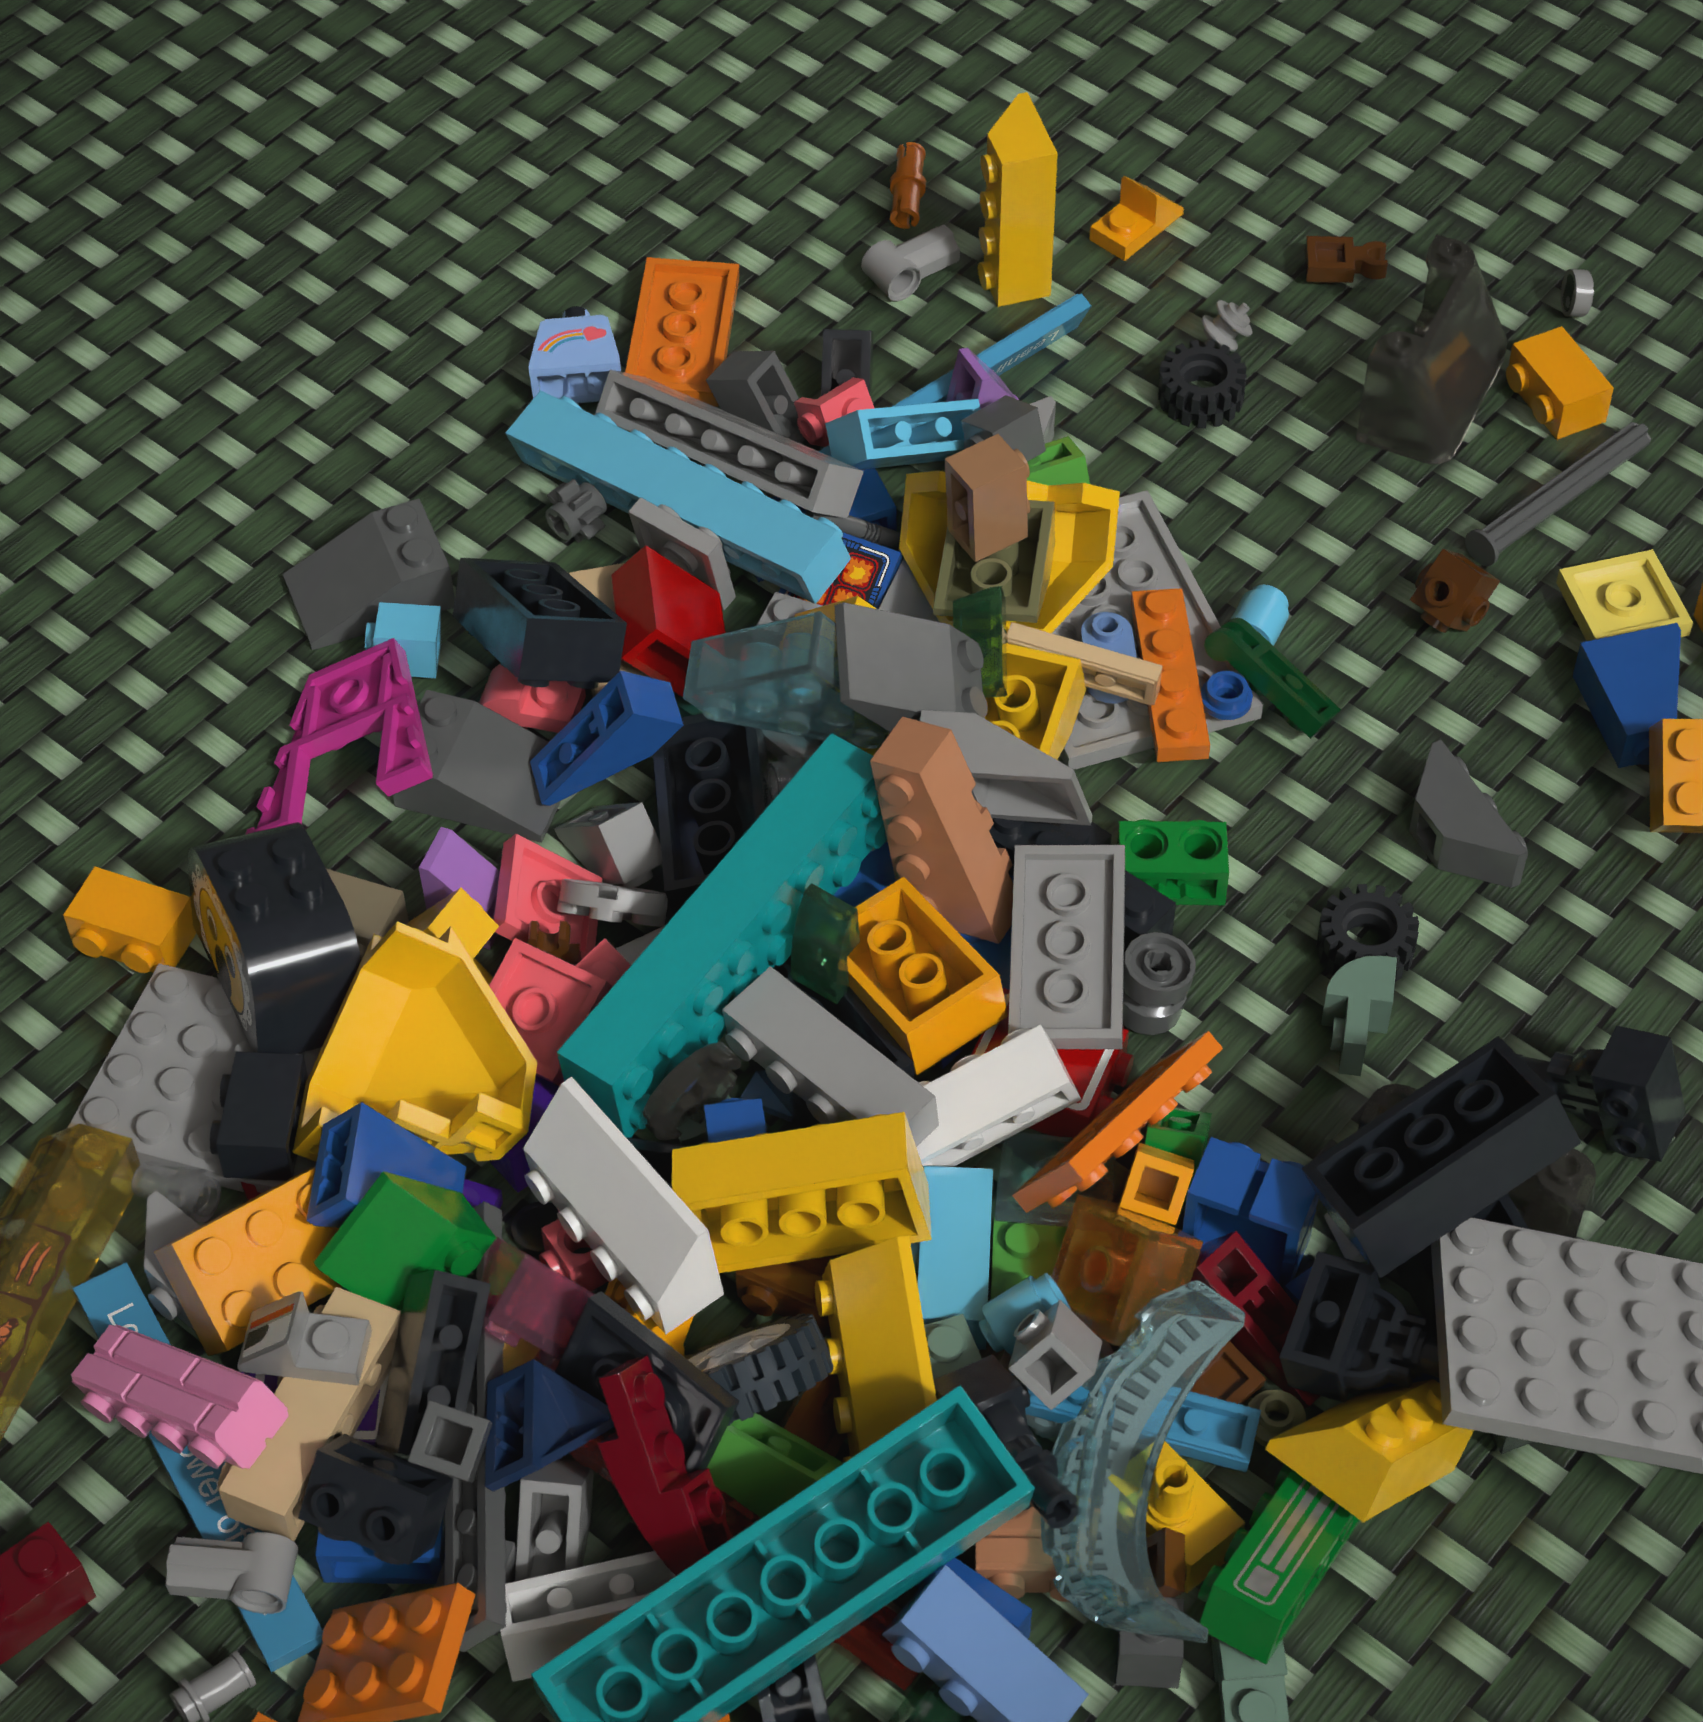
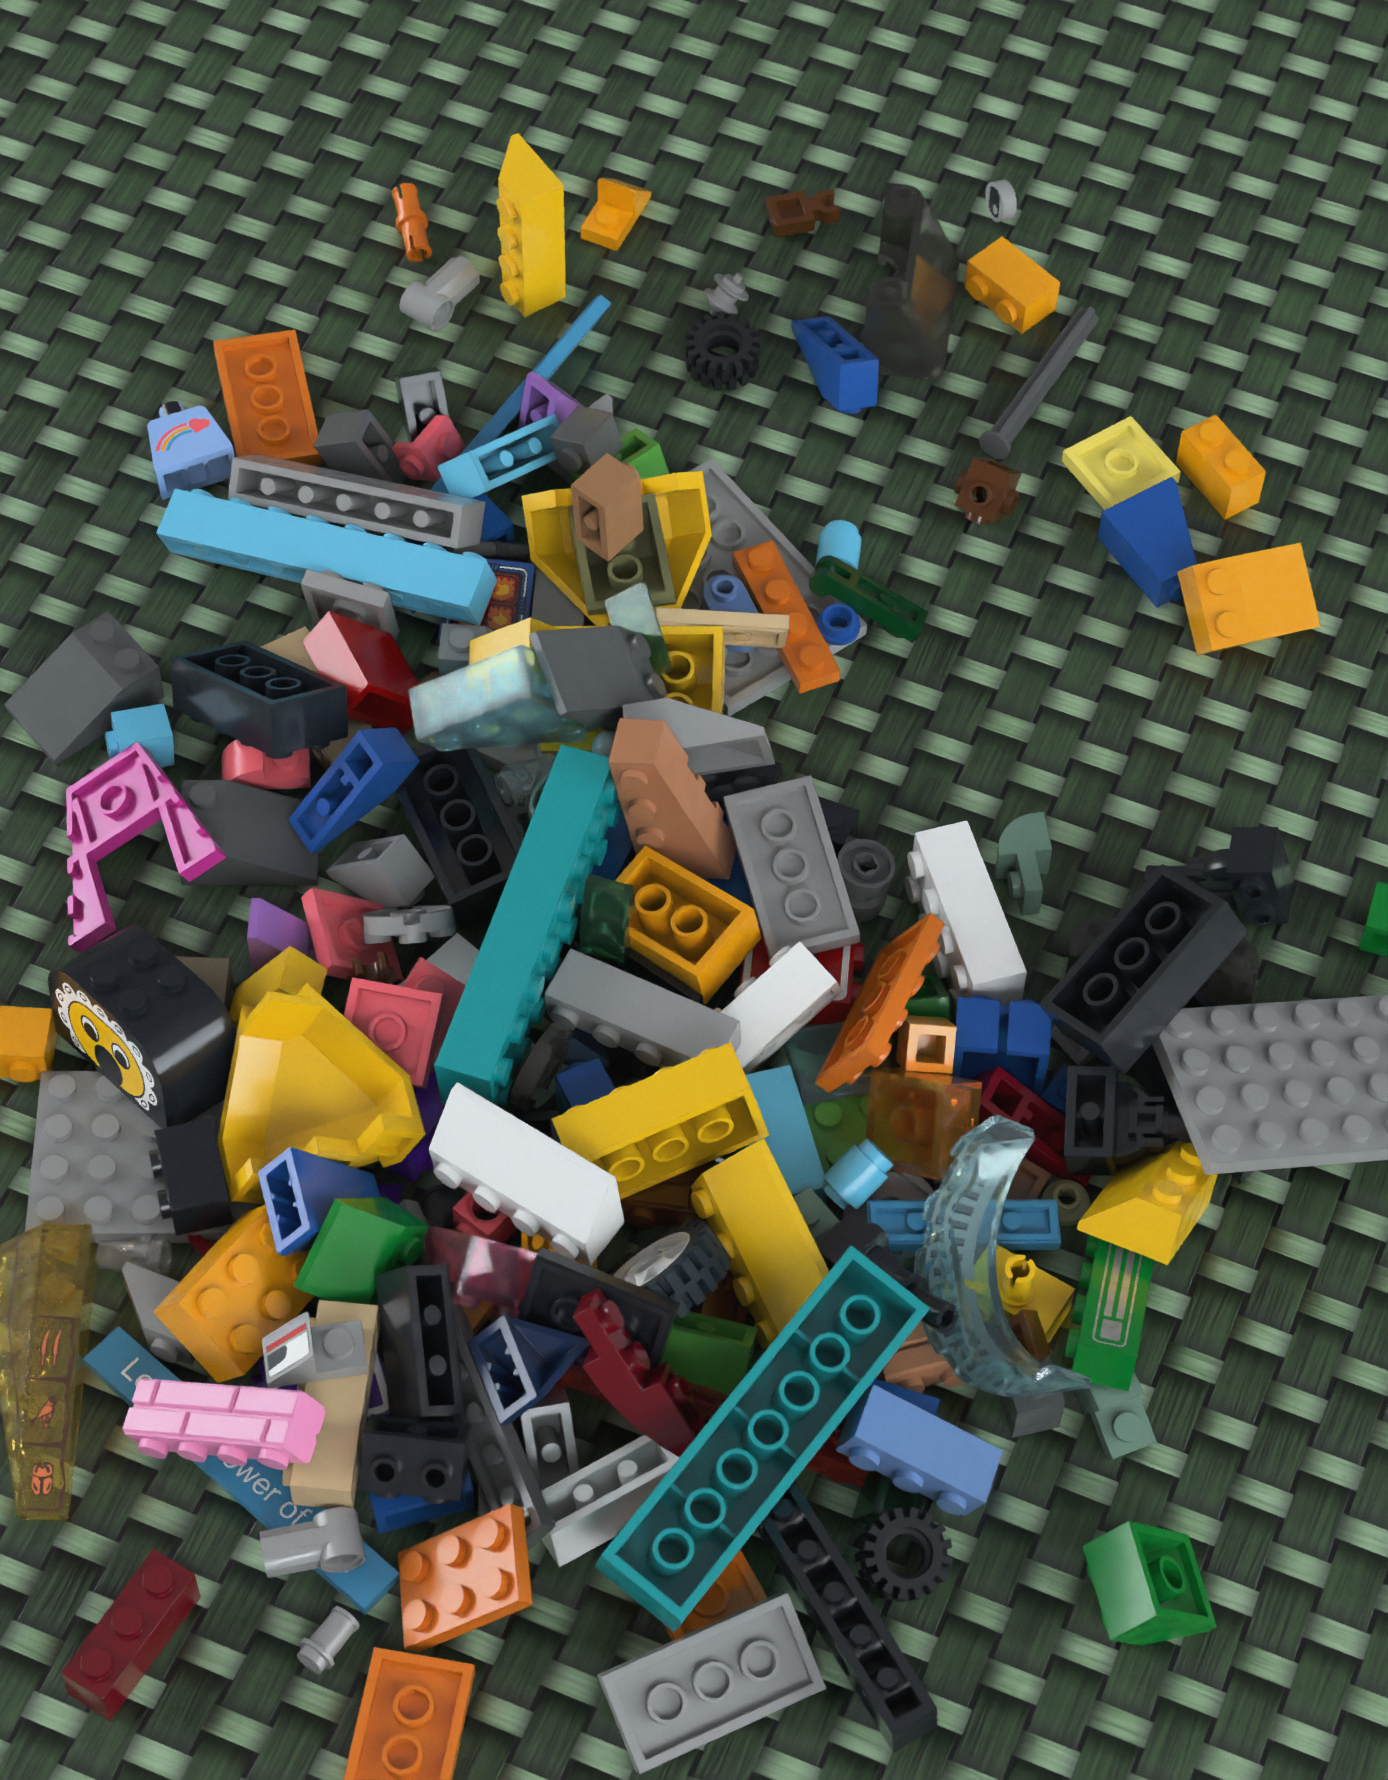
camera: 20 degrees left, 5 degrees up
dark grey brick [408,1400,493,1483] -> none
dark grey gear [545,479,607,543] -> none
light grey brick [1008,1300,1102,1410] -> none
green brick [1117,819,1229,905] -> none
black tyre [1316,884,1419,982] -> none
dark grey slope [1409,740,1528,888] -> none
none -> blue slope [791,316,879,414]
none -> white brick [905,820,1027,1017]

